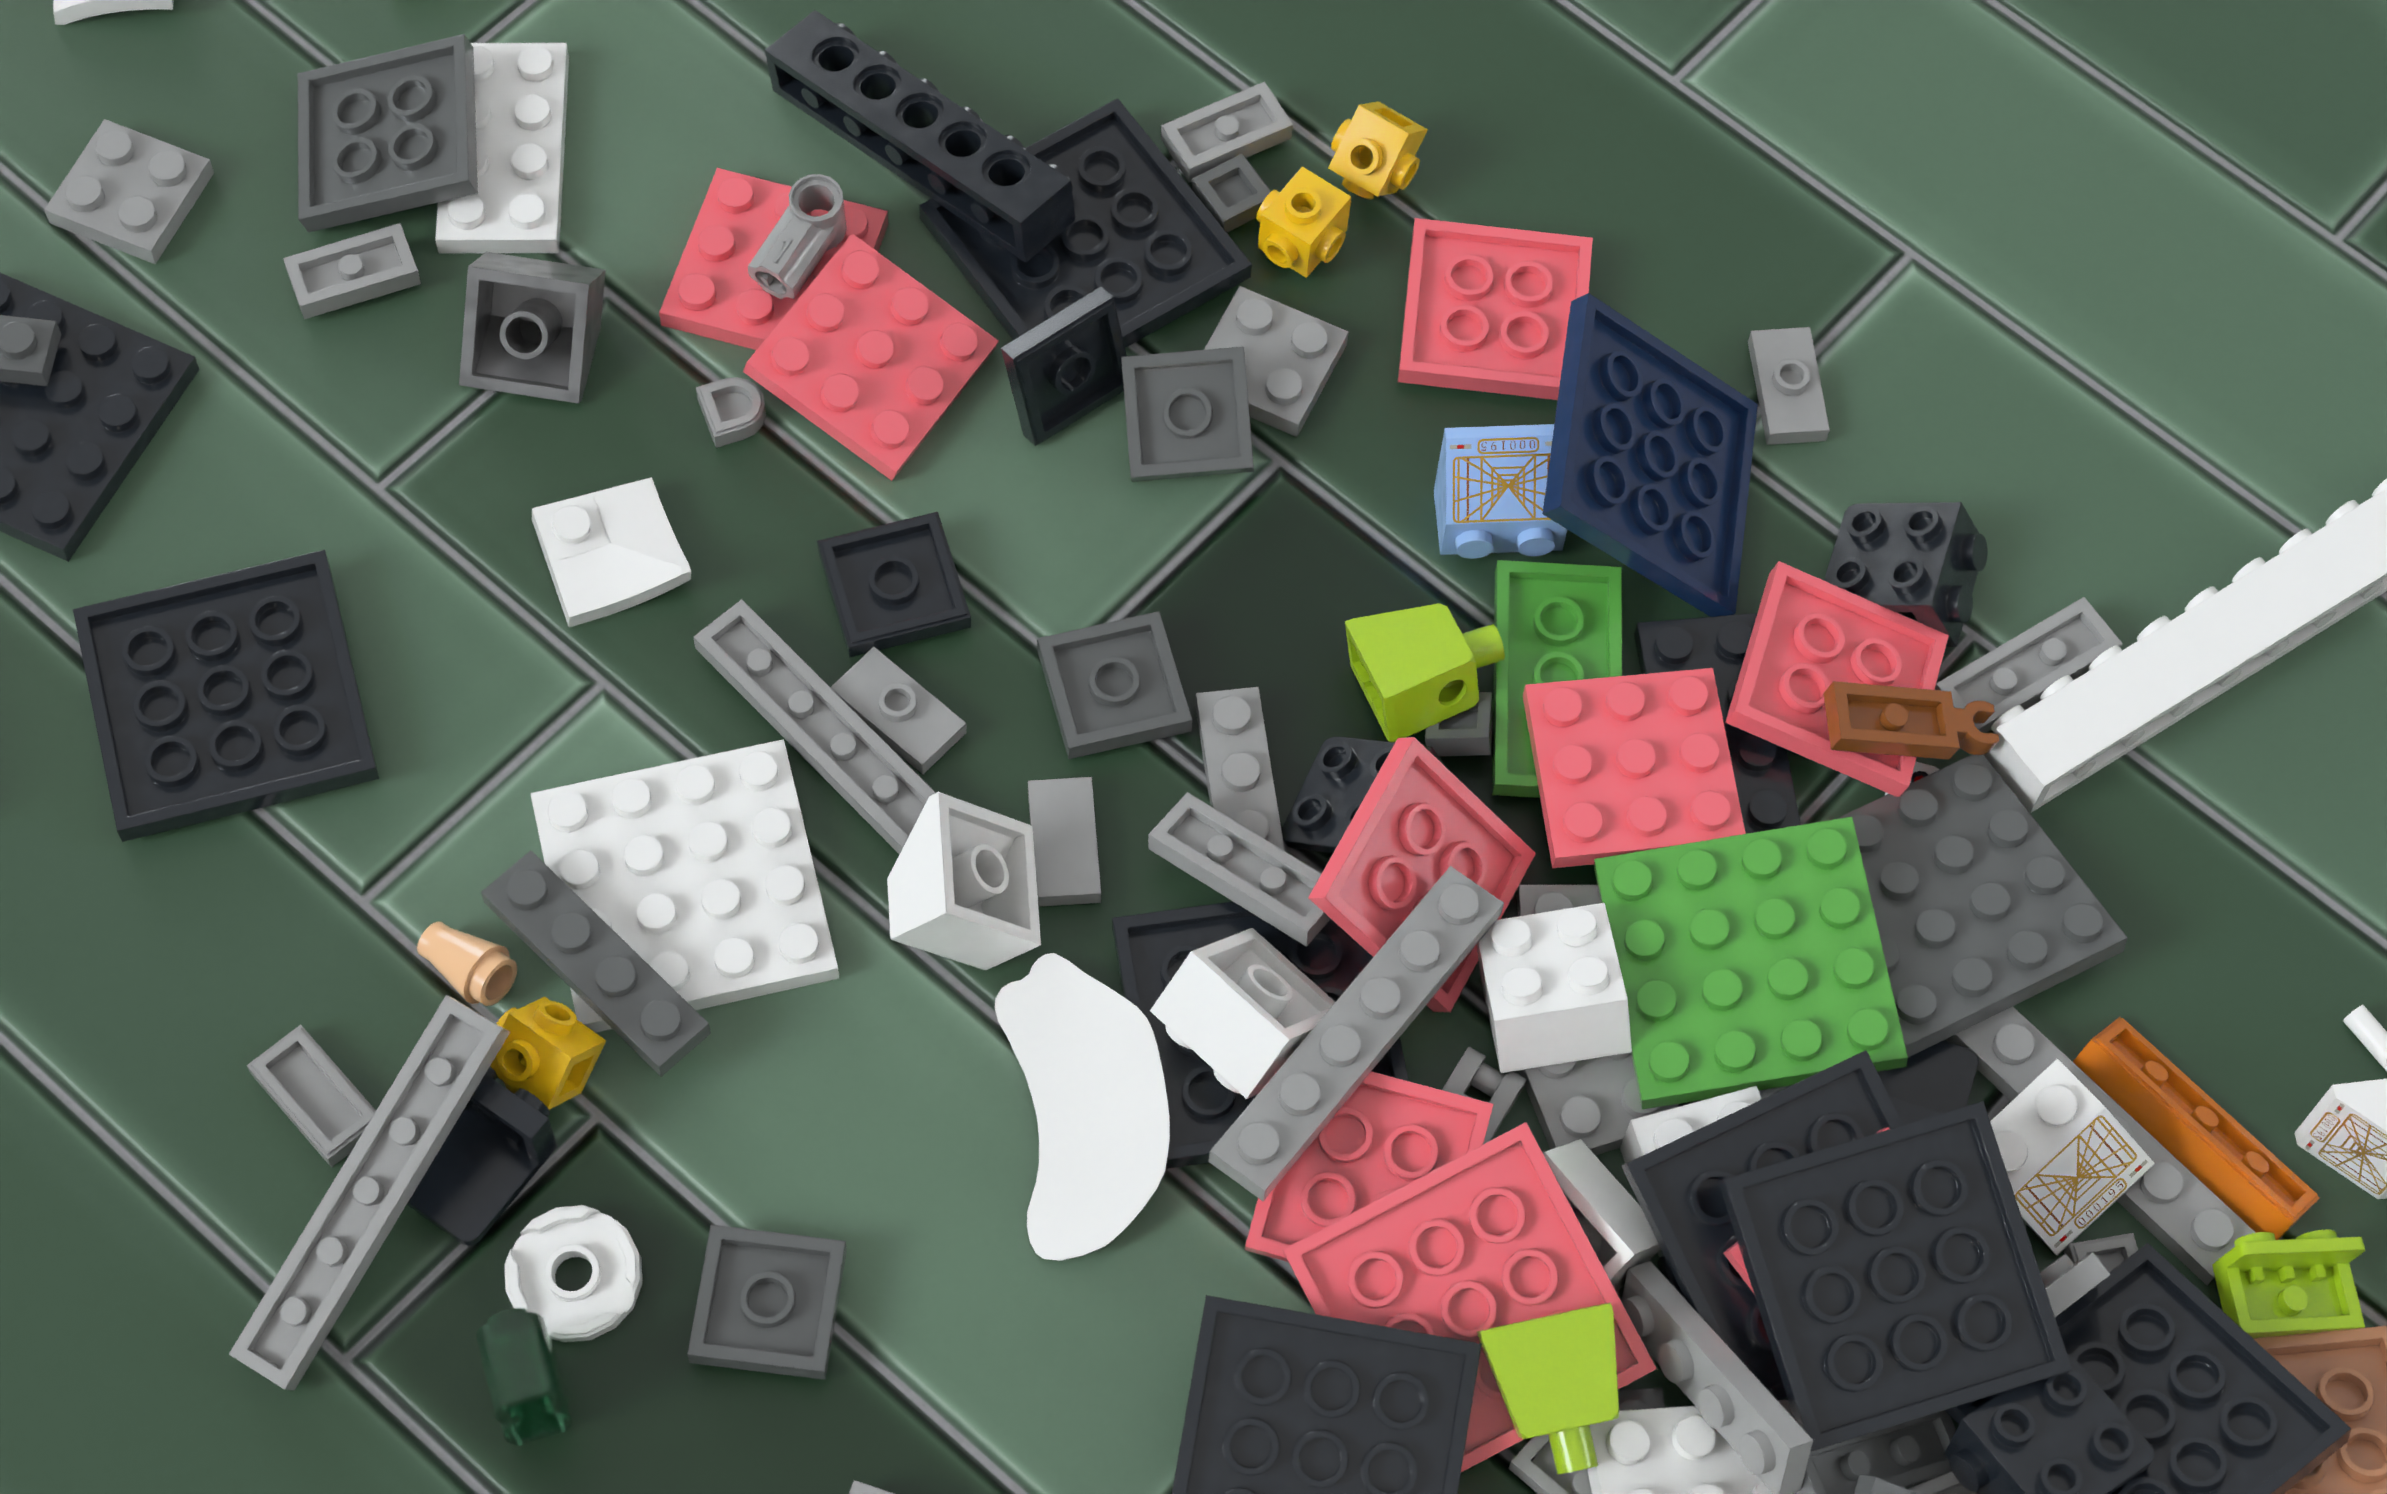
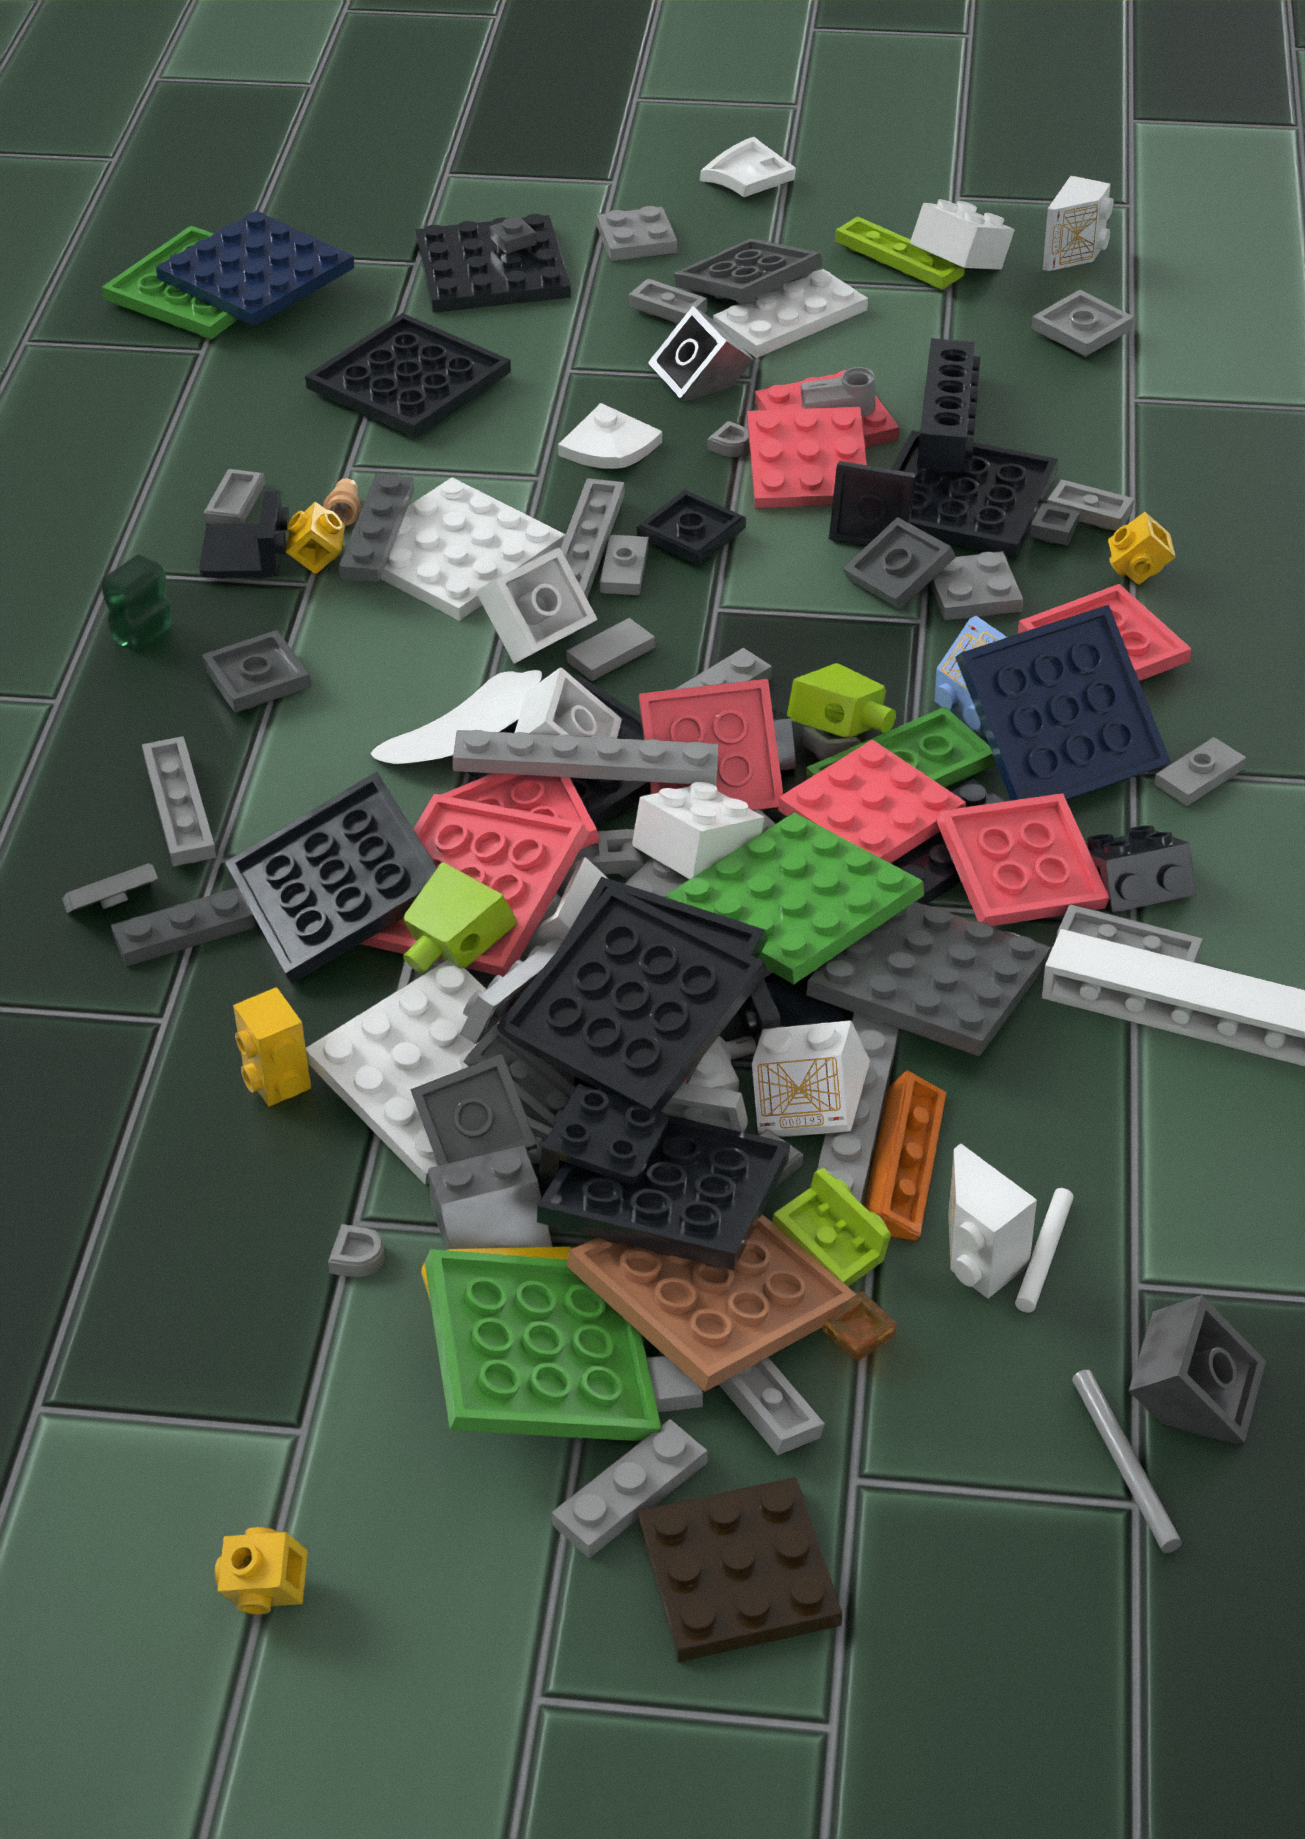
camera: 60 degrees right, 20 degrees down
light grey plate [229,995,510,1391] -> none
white tile [505,1205,643,1342] -> none
dark grey plate [1037,611,1192,759] -> none
light grey plate [1148,792,1331,947] -> none
yellow brick [1256,167,1351,278] -> none
dark orange plate [1823,681,1999,760] -> none

